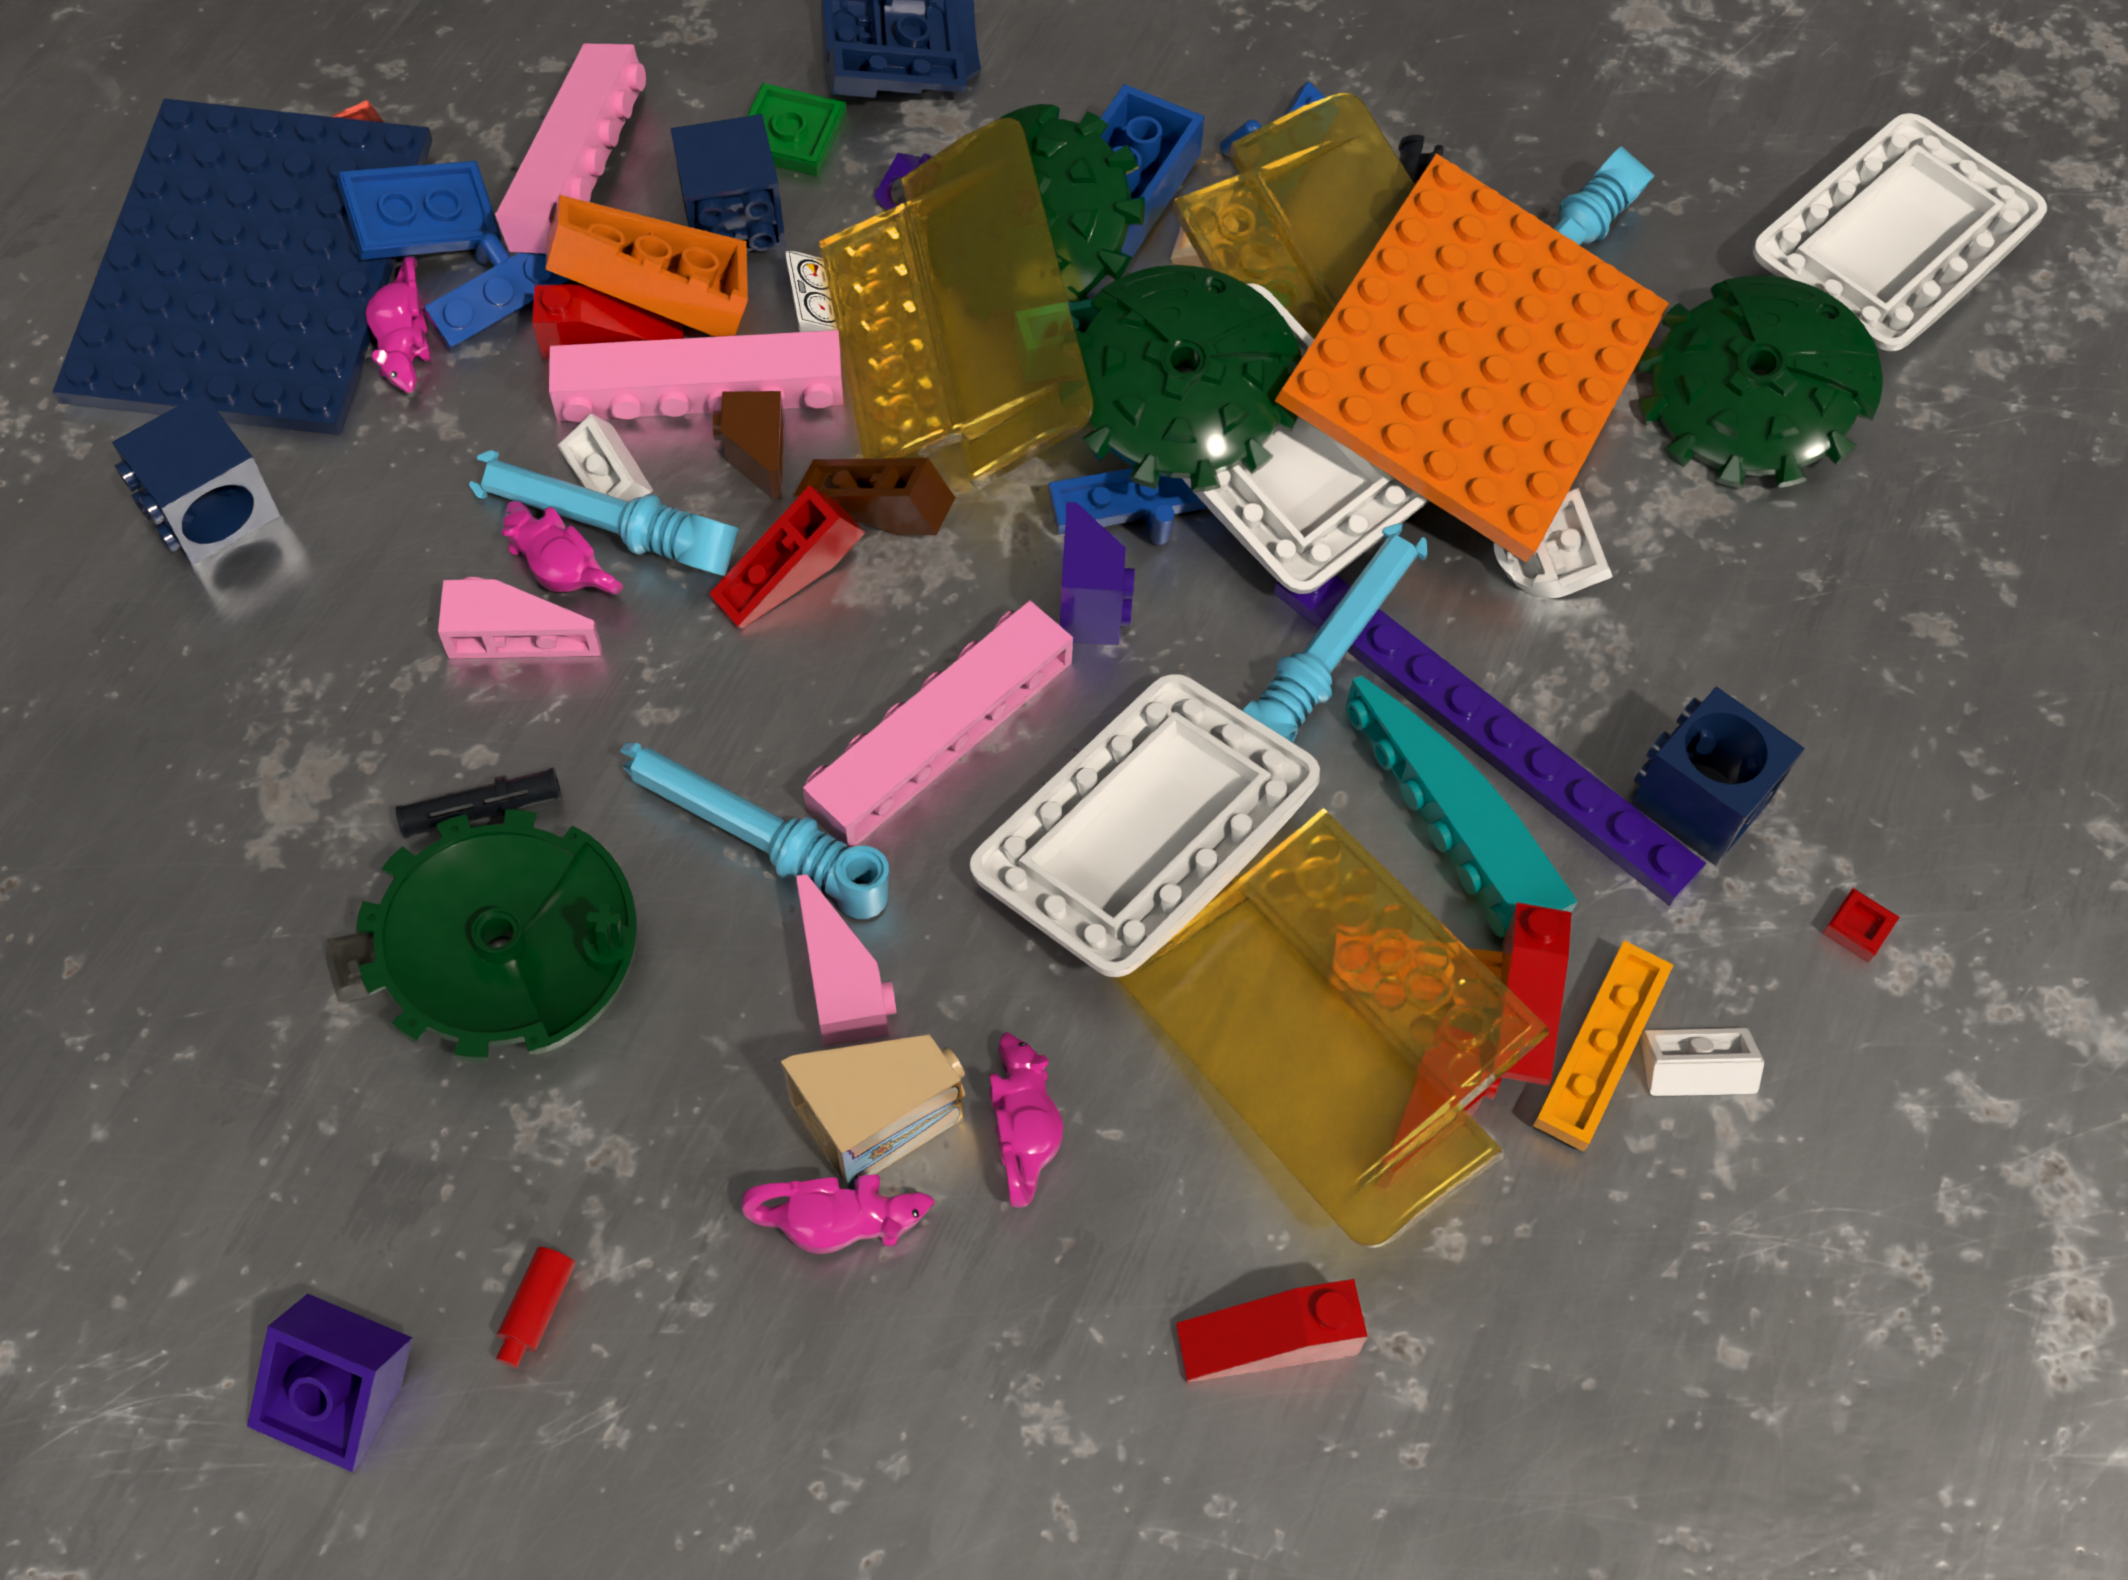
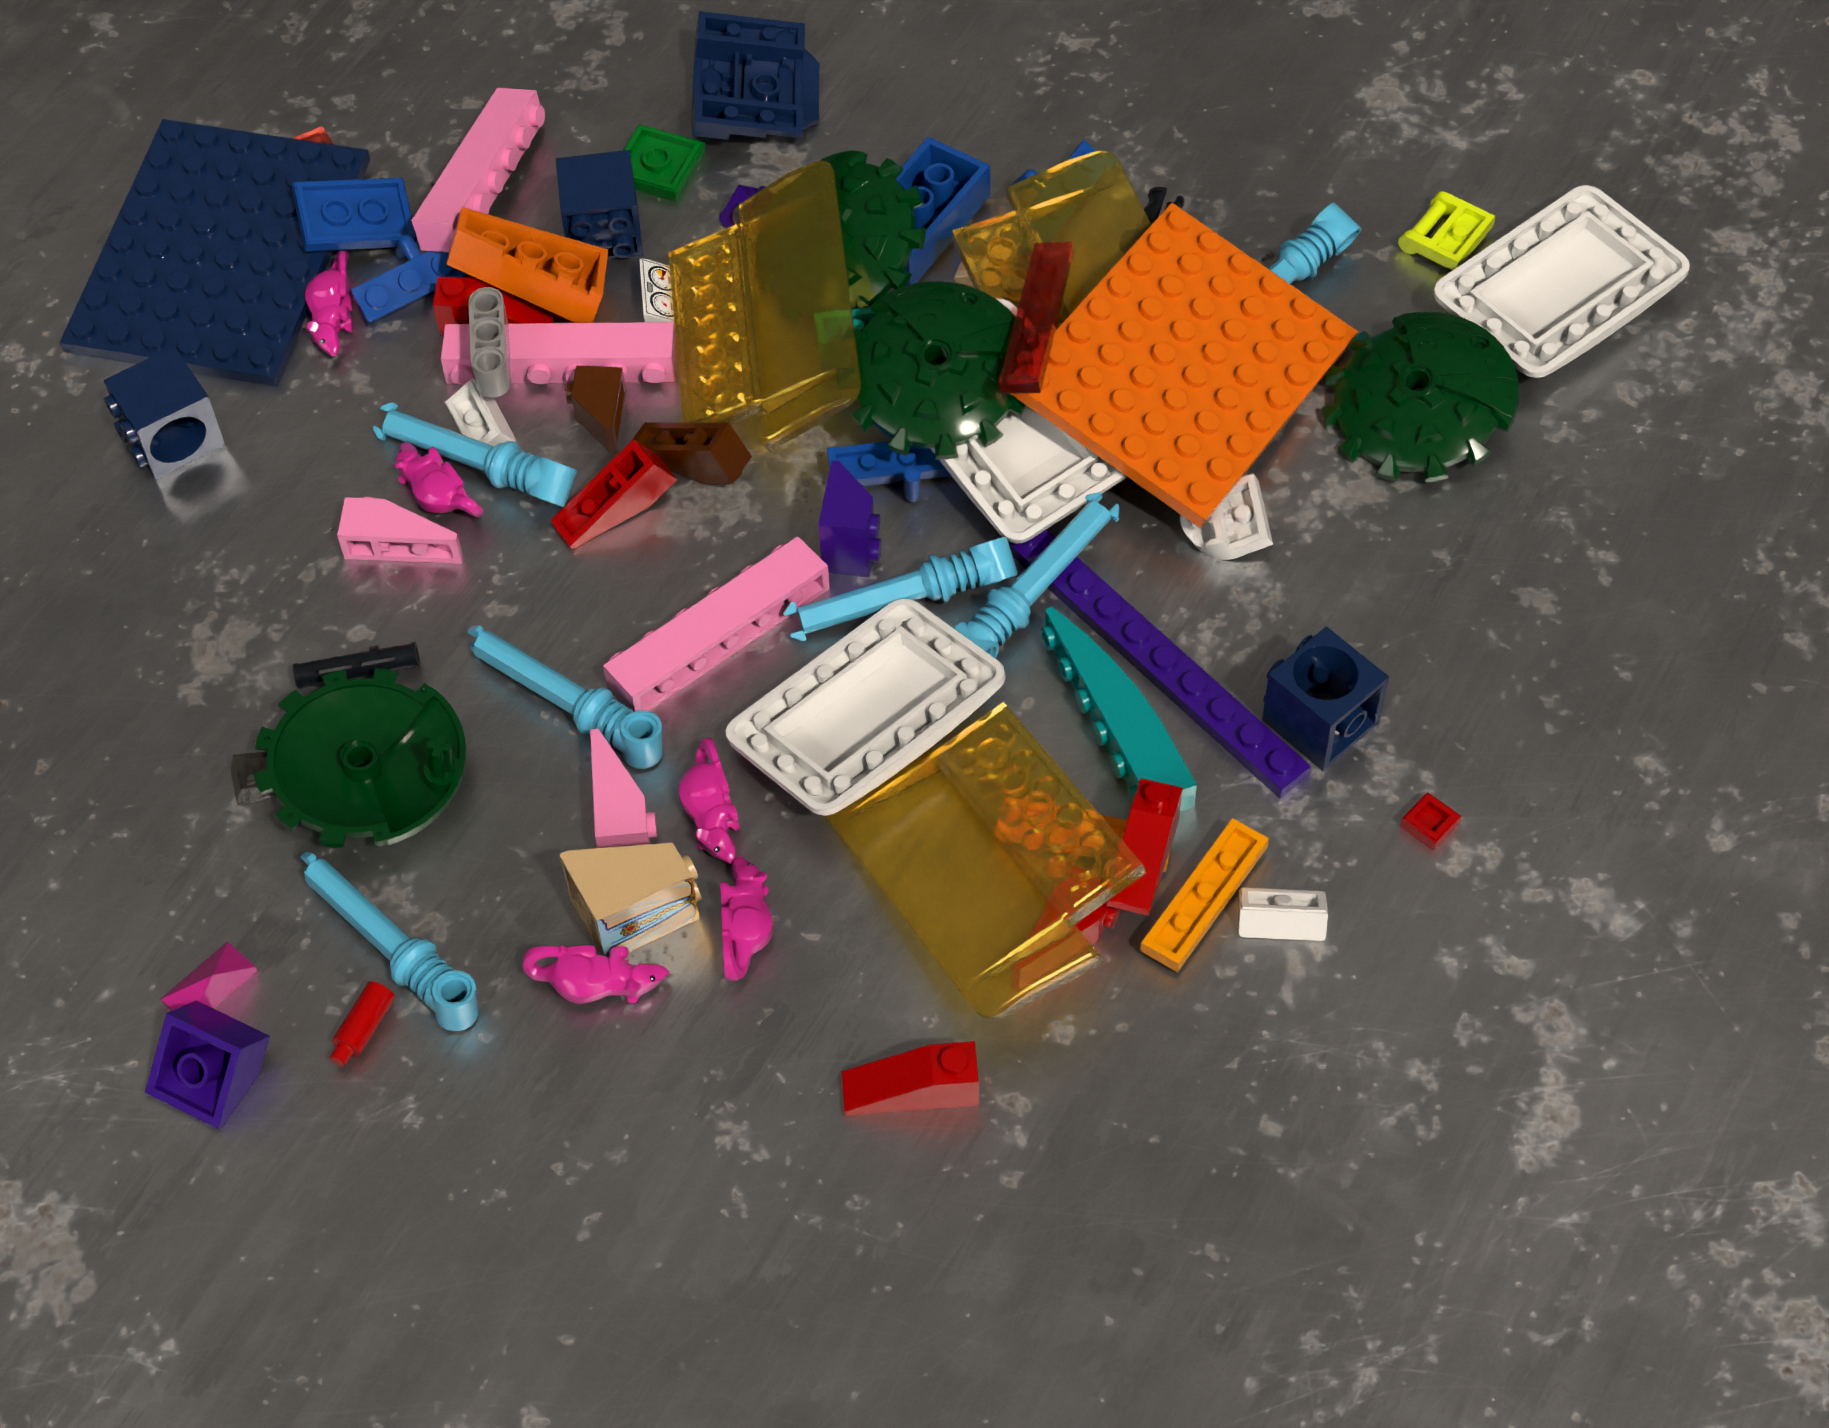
camera: 10 degrees right, 5 degrees down
none -> dark pink slope [161,941,257,1011]
none -> medium azure piece [300,852,479,1031]
none -> light grey beam [469,287,511,398]
none -> dark pink animal [679,737,740,864]
none -> medium azure piece [783,537,1018,642]
none -> clear red tile [999,241,1074,394]
none -> neon yellow plate [1398,191,1496,271]

